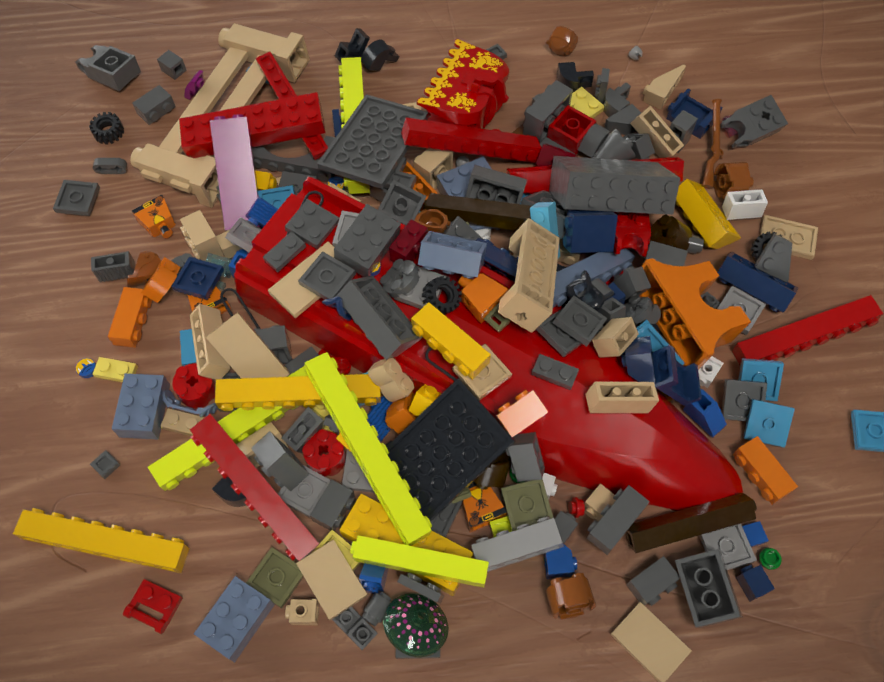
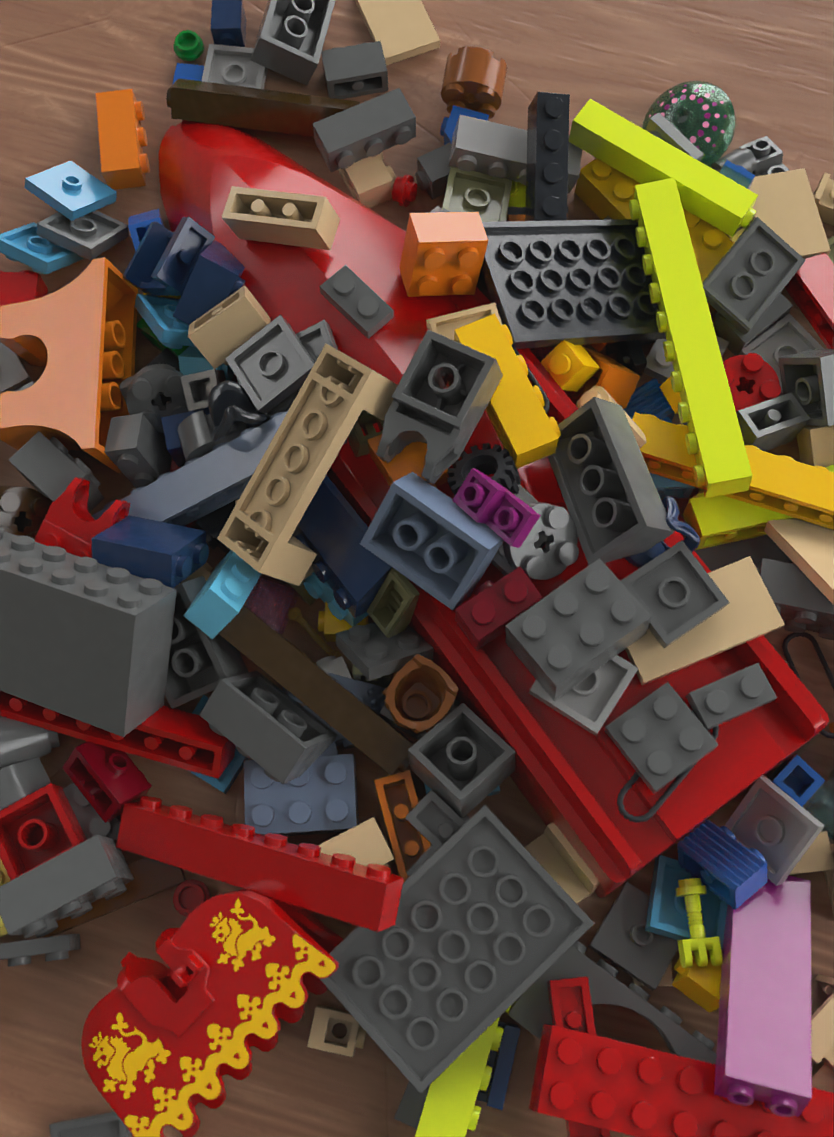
camera: 155 degrees left, 10 degrees up
none -> dark grey brick [376,330,503,485]
none -> magenta slope [452,468,540,548]
none -> black brick [525,92,570,221]
none -> neon yellow hinge [675,878,723,968]
none -> dark grey tile [702,217,806,335]

